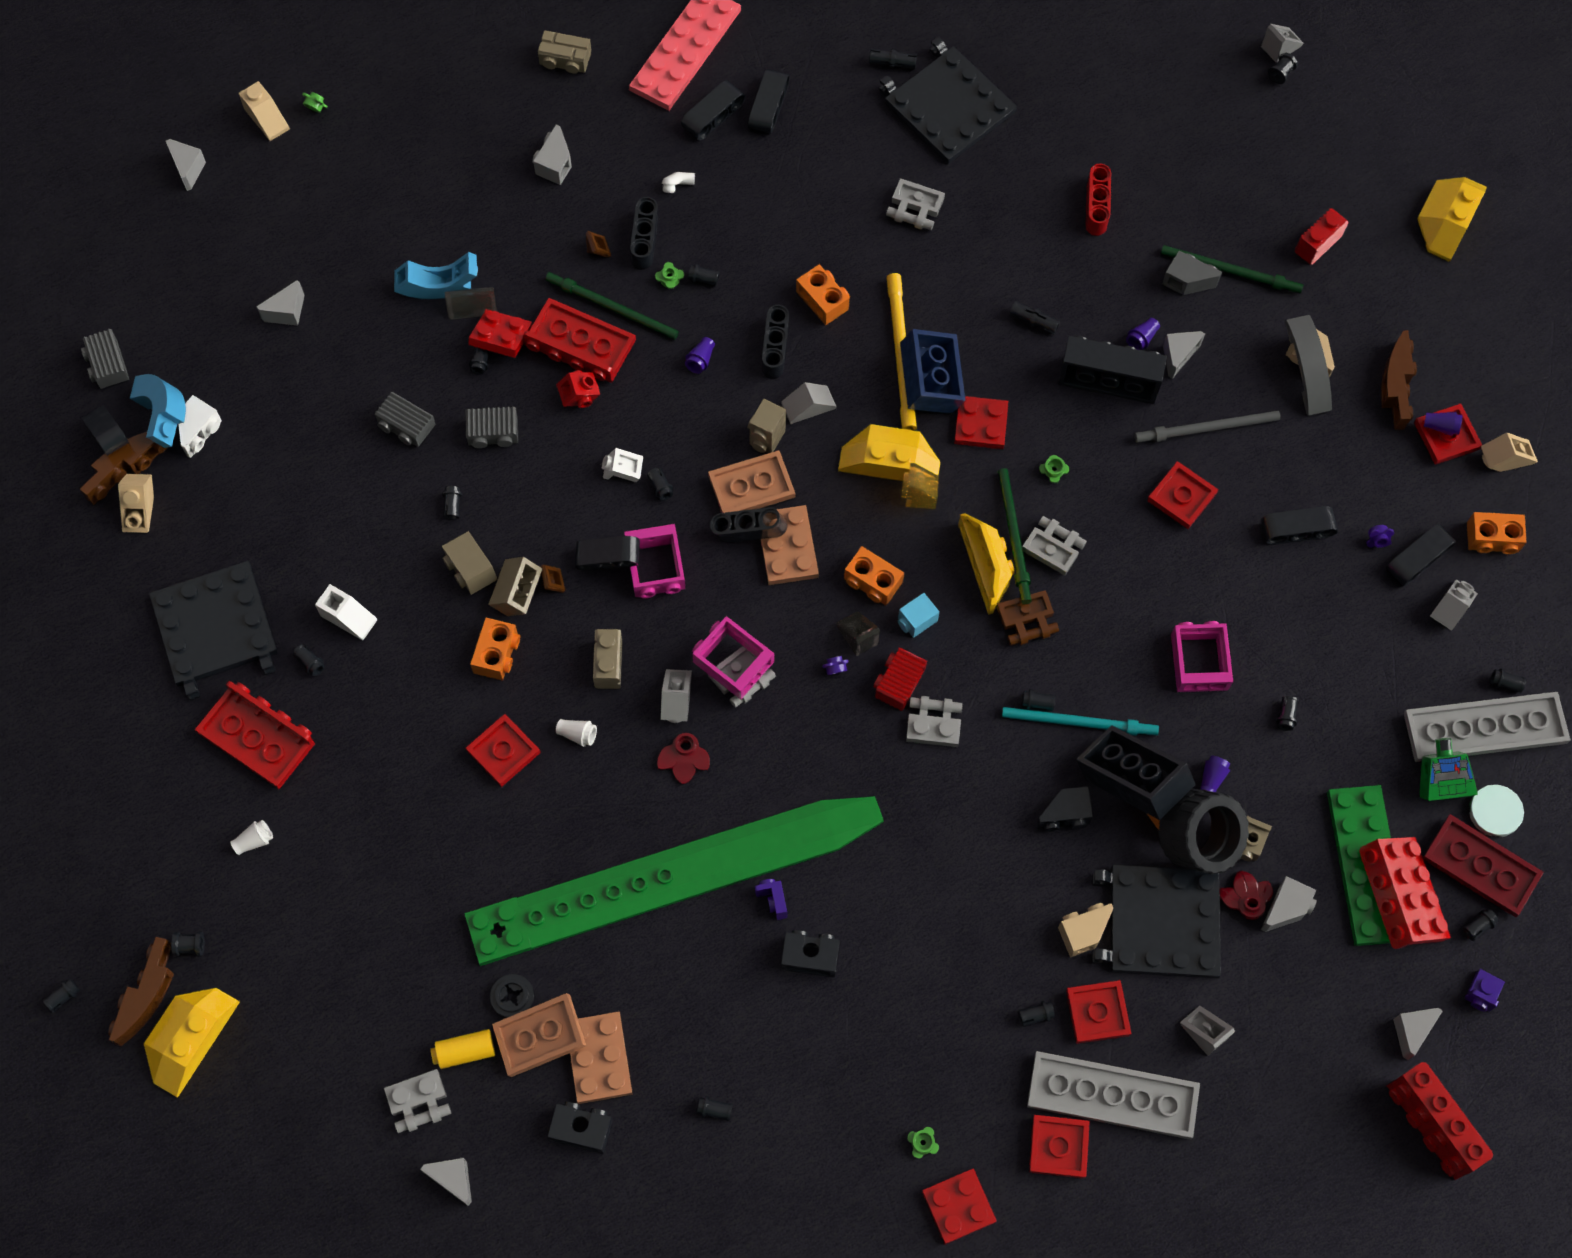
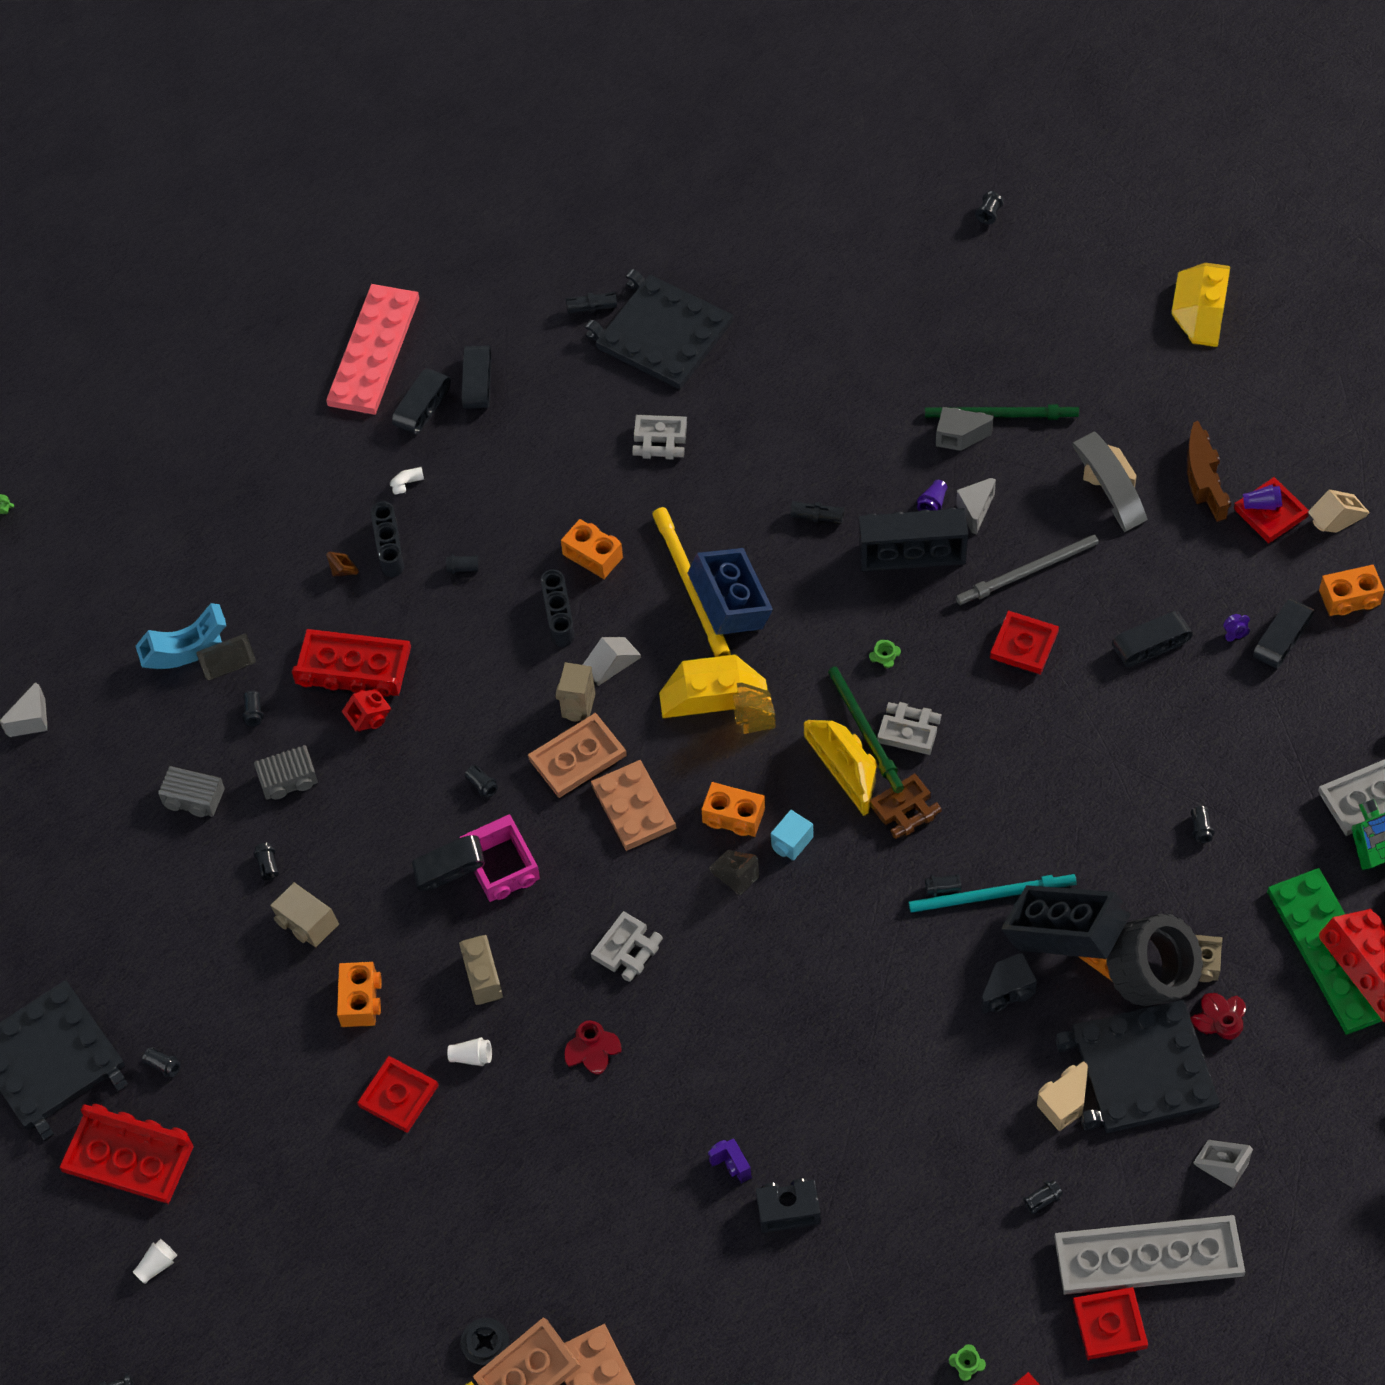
camera: 10 degrees left, 10 degrees down
white slope [315,584,377,641] -> none
green wedge [464,796,884,966] -> none
red plate [469,309,532,358] -> none
dark tan brick [489,557,542,616] -> none
light grey slope [532,125,572,185] -> none
dark tan brick [538,30,591,74] -> none
reddish brown slope [540,565,565,593] -> none
dark green bar [545,272,679,340] -> none
white bracket [602,448,643,482] -> none
bright green plate [655,262,684,289] -> none
light grey slope [661,669,692,723] -> none
dark purple cone [685,337,715,374] -> none
dark pink window [692,616,774,700] -> none
black beam [710,508,788,543] -> none
dark purple plate [822,656,849,675] -> none
red brick [873,647,927,711] -> none
light grey plate [906,696,963,747] -> none
red plate [954,396,1009,449] -> none
red plate [1066,980,1132,1044] -> none
red beam [1086,163,1111,236] -> none
dark pink window [1171,621,1233,692] -> none
dark purple cone [1200,755,1230,792] -> none
light grey slope [1261,24,1304,62] -> none
light grey slope [1261,876,1317,932] -> none
red brick [1295,208,1348,265] -> none
light grey slope [1430,579,1478,631] -> none

